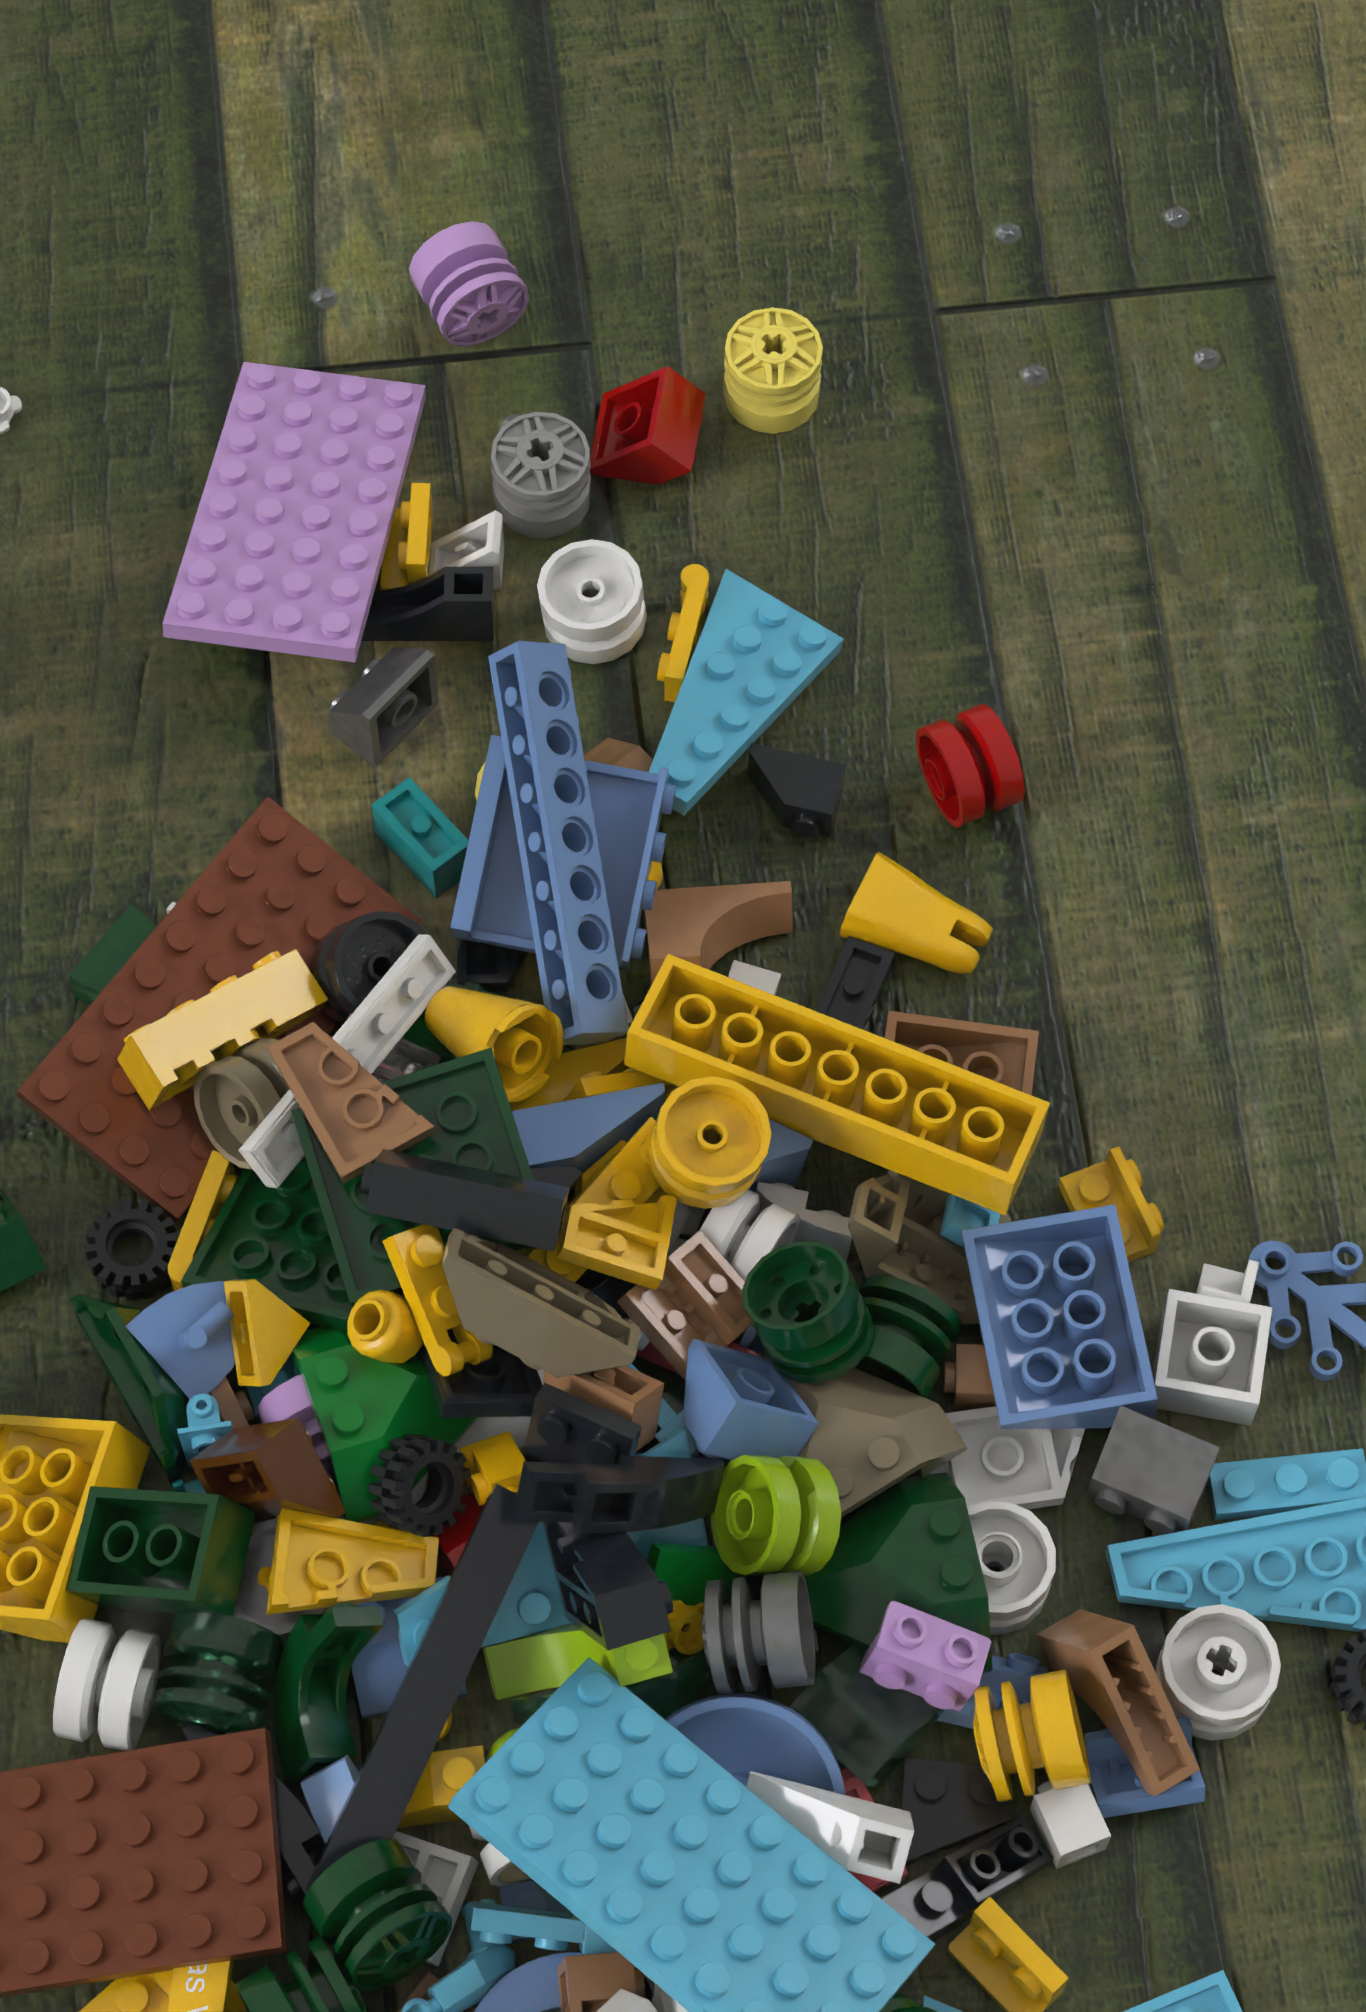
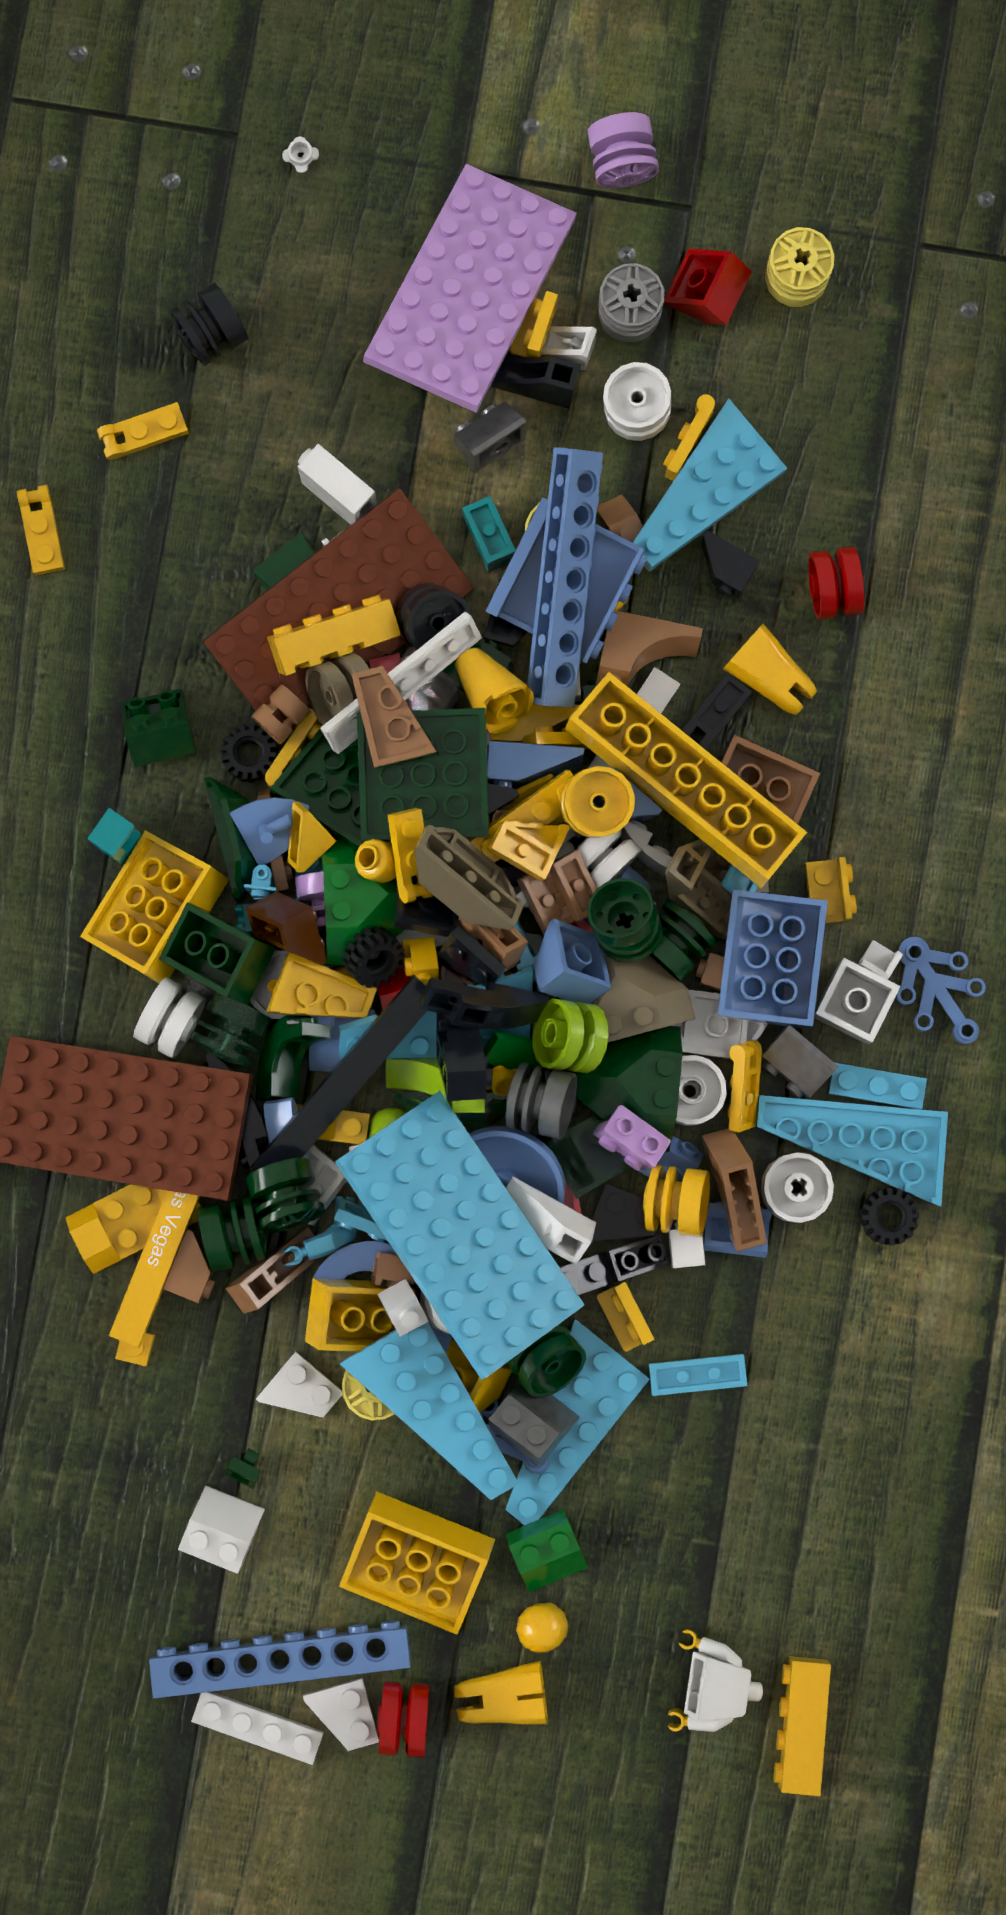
camera: 15 degrees right, 20 degrees up
black brick [360,1149,570,1251] -> none
none -> medium nougat wheel [251,684,311,744]
none -> white brick [298,444,377,525]
none -> yellow plate [728,1040,762,1133]

